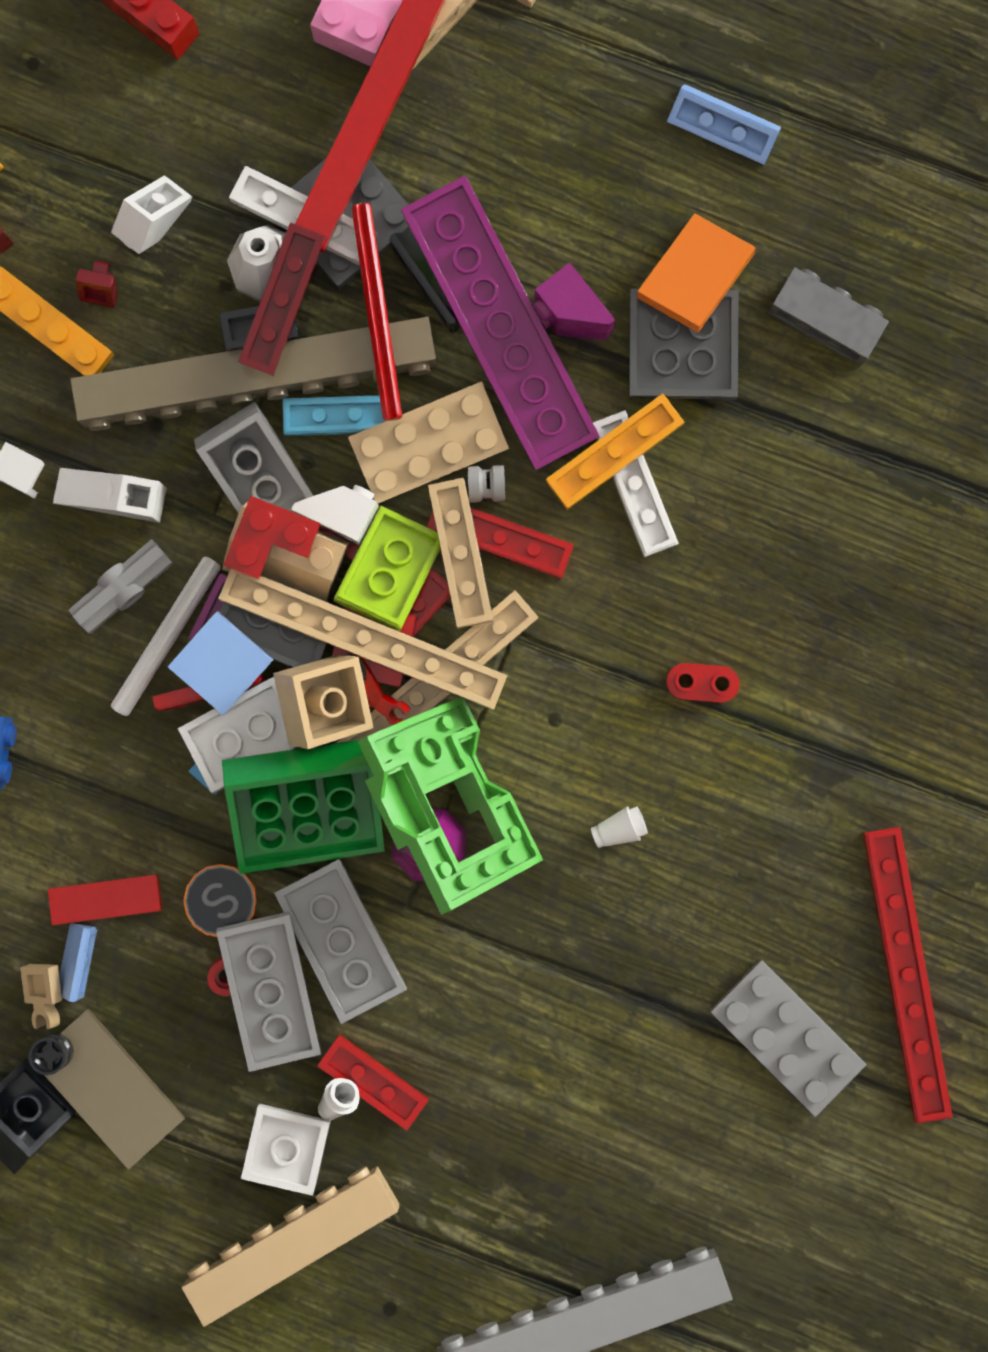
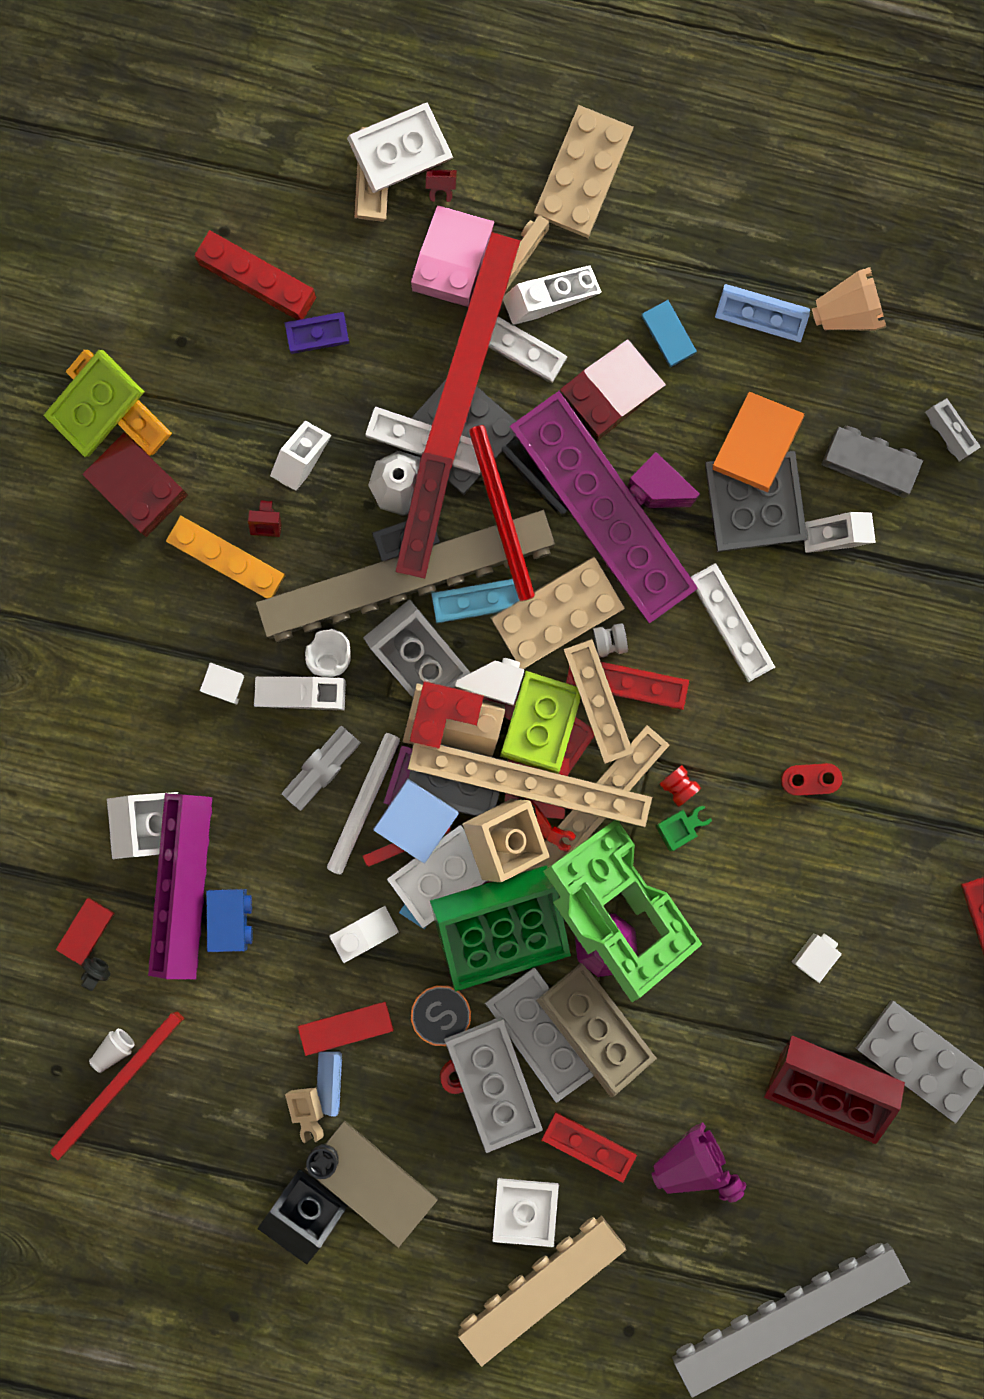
camera: 10 degrees left, 0 degrees up
white cone [318,1078,360,1120] -> none
light orange plate [546,393,685,510] -> none
white cone [591,806,648,848] -> none
none -> dark purple plate [285,312,349,354]
none -> white hair [305,629,351,678]
none -> white slope [329,906,399,963]
none -> white tile [489,317,567,384]
none -> white slope [503,265,601,325]
none -> dark tan tile [536,963,657,1097]
none -> slope [560,339,666,442]
none -> dark azure tile [641,300,697,367]
none -> magenta cone [651,1122,731,1194]
none -> green plate [655,806,712,852]
none -> red wheel [659,765,701,807]
none -> magenta plate [718,1174,746,1203]
none -> dark red slope [764,1036,905,1144]
none -> white brick [792,933,841,983]
none -> white slope [804,512,876,553]
none -> light nougat cone [812,267,887,331]
none -> light grey plate [925,398,981,461]

